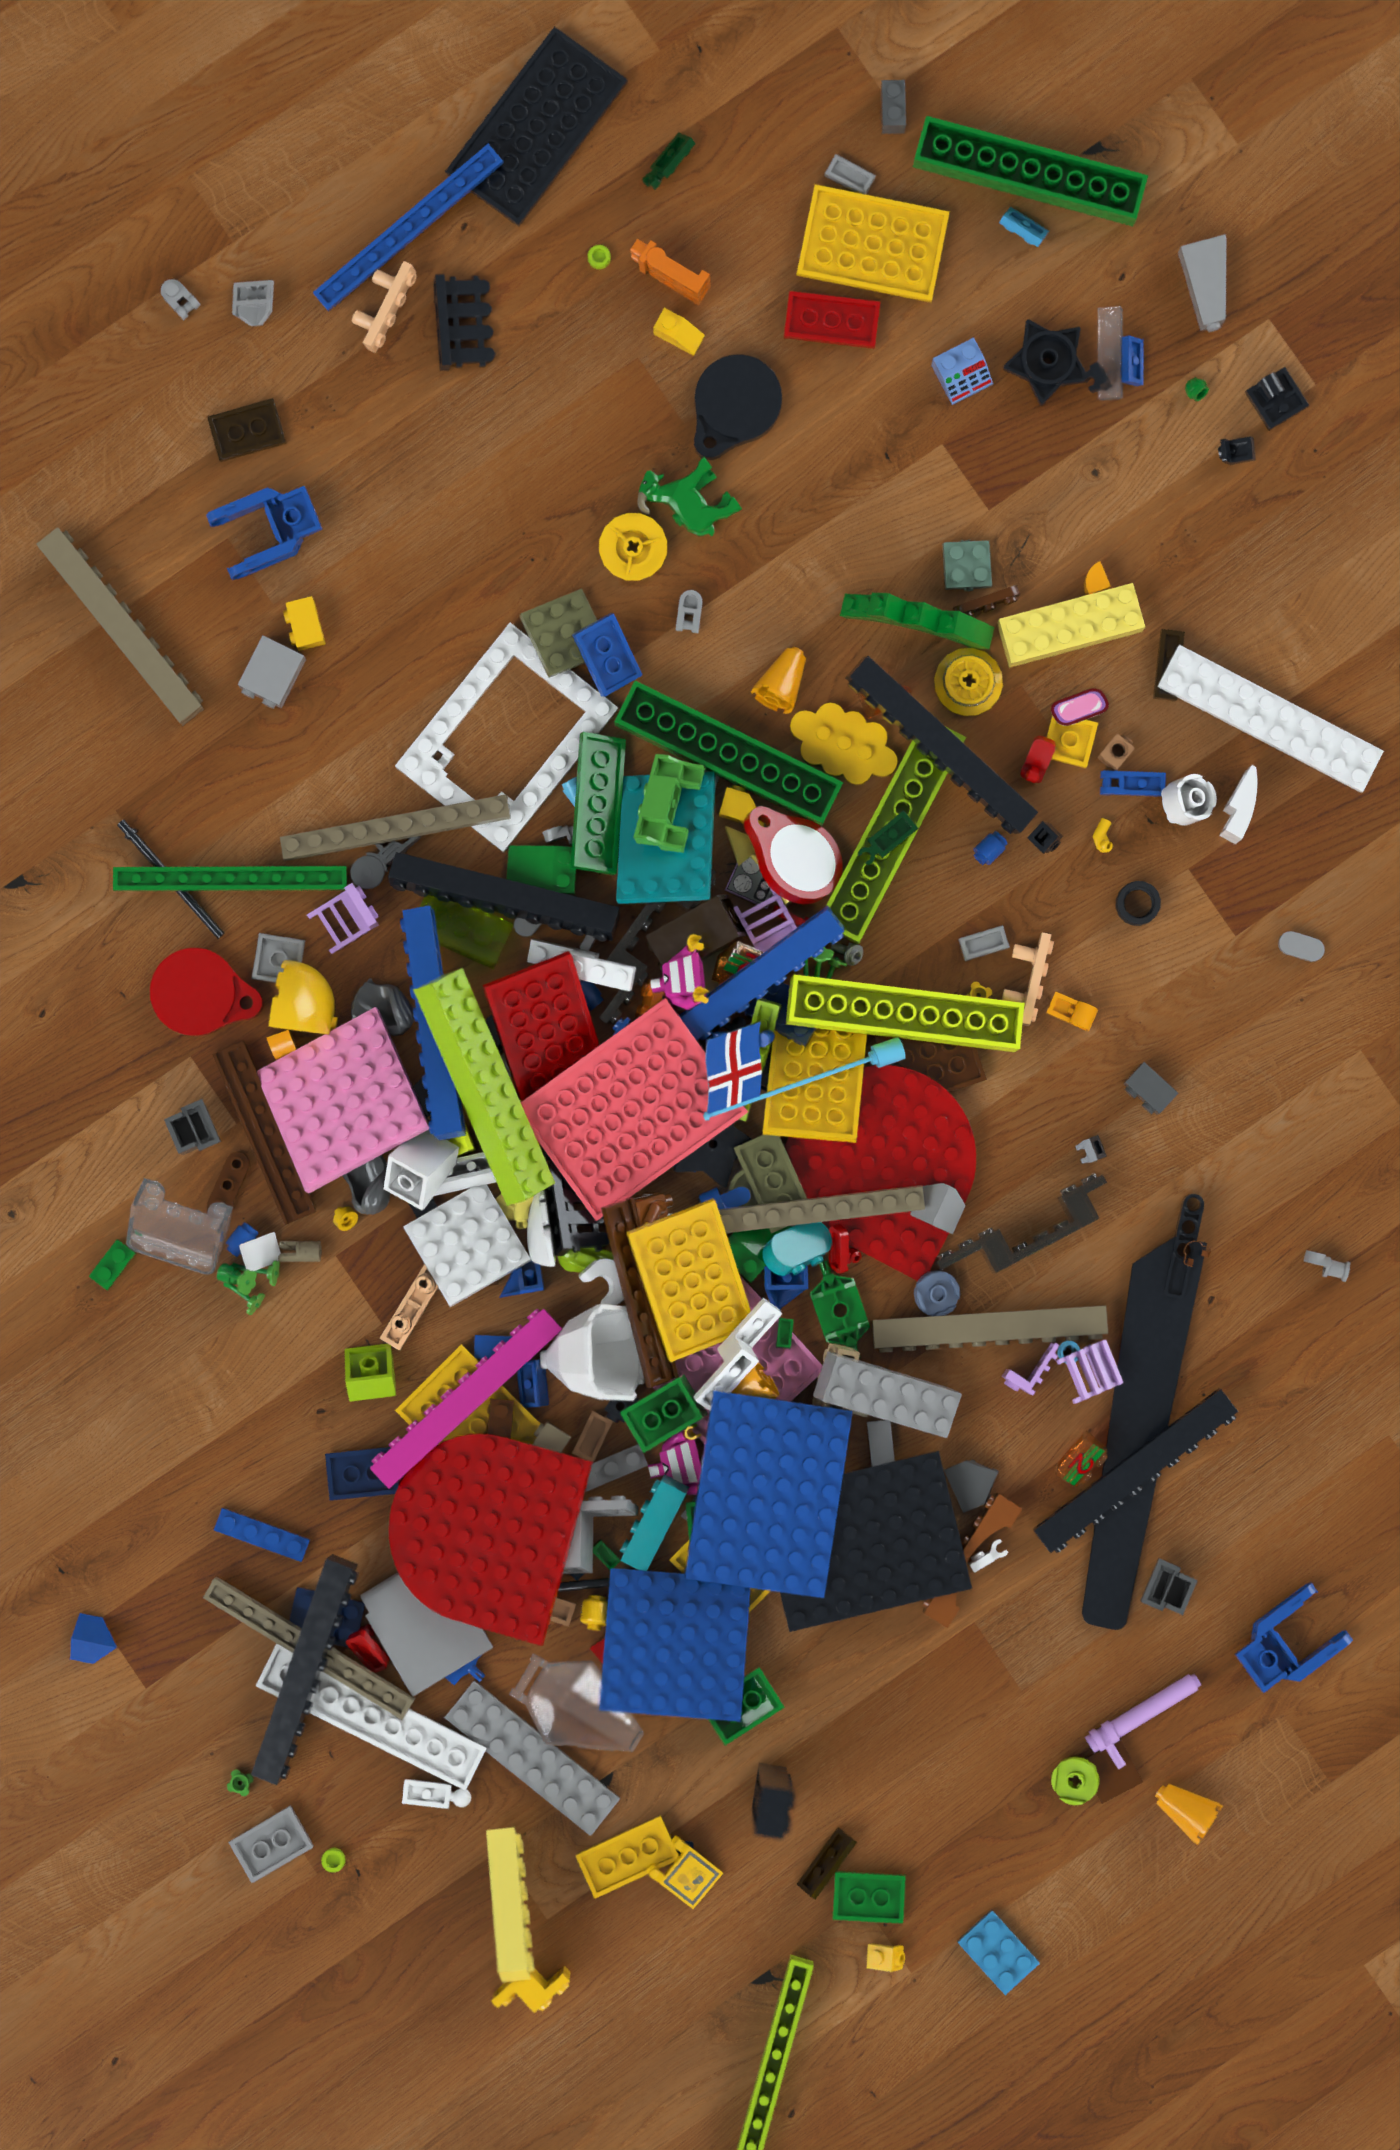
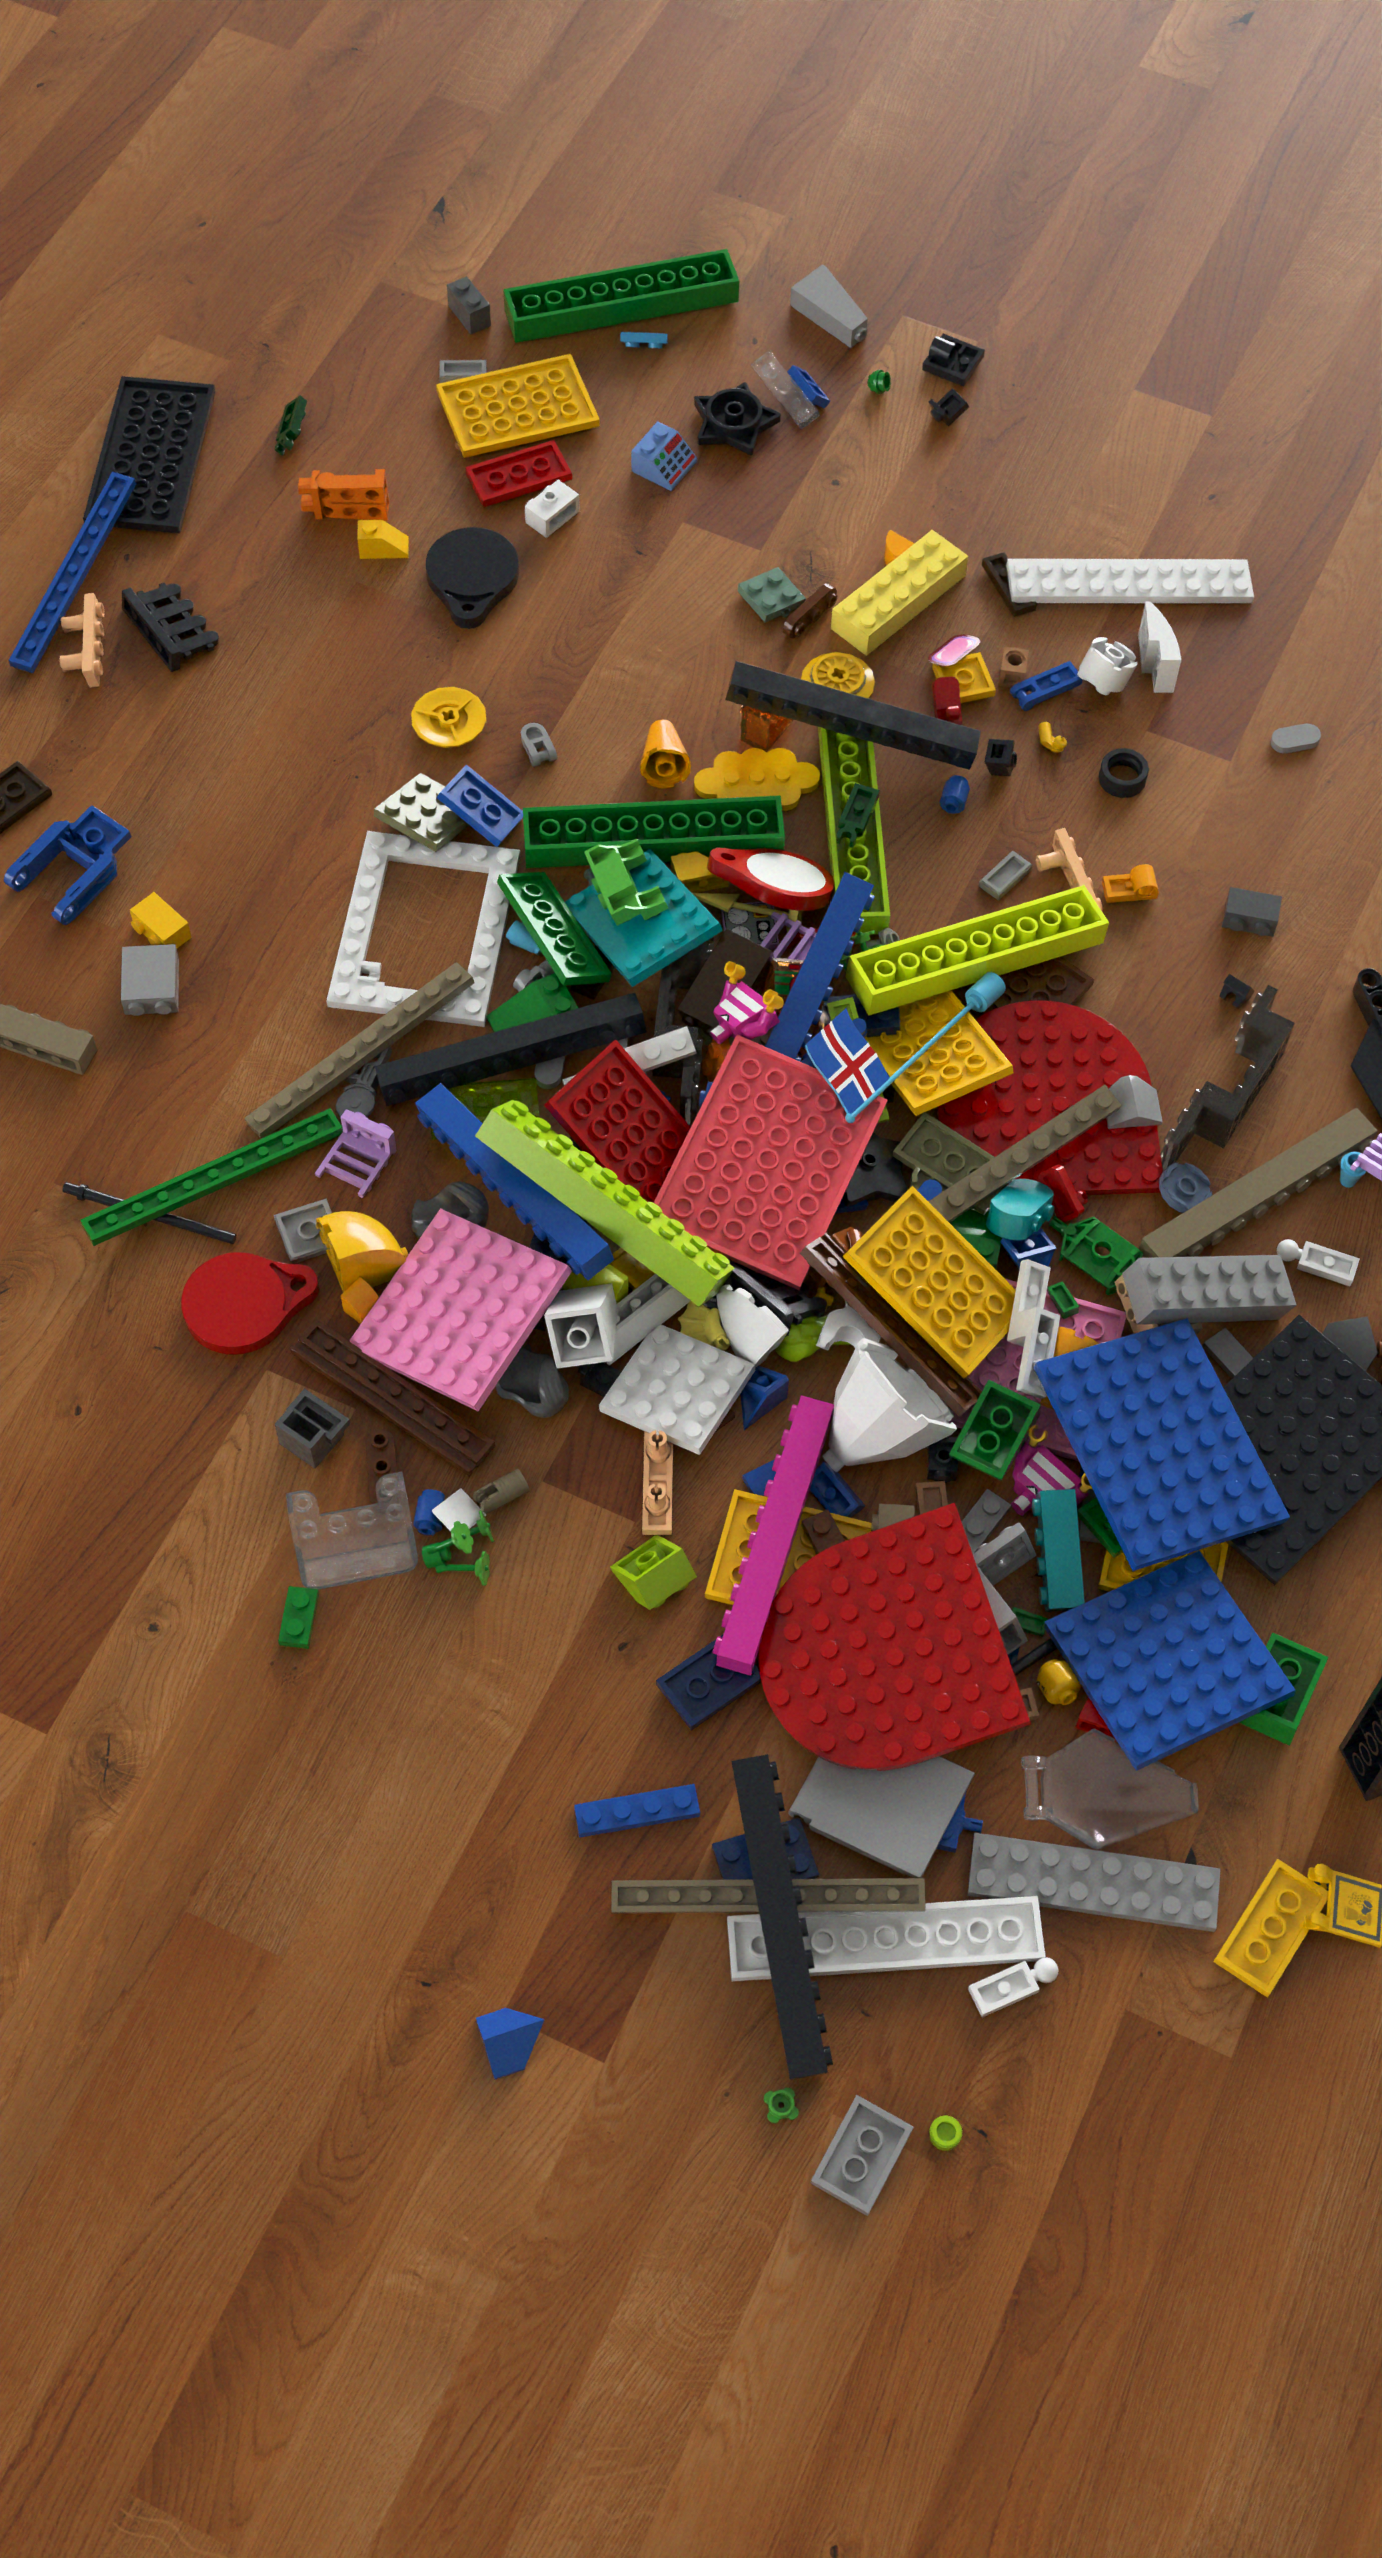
camera: 30 degrees left, 25 degrees down
yellow tile [333,1207,358,1231] -> none
red piece [346,1624,390,1673] -> none
light yellow brick [486,1827,534,1982] -> none
yellow bracket [491,1965,571,2013] -> none
lime tile [588,245,611,269] -> none
green animal [637,457,742,537] -> none
green arch [840,592,995,649] -> none
lavender plate [1001,1342,1059,1395] -> none
black tile [1082,362,1113,393] -> none
none -> white brick [525,480,580,538]
none -> white plate [1277,1239,1360,1286]

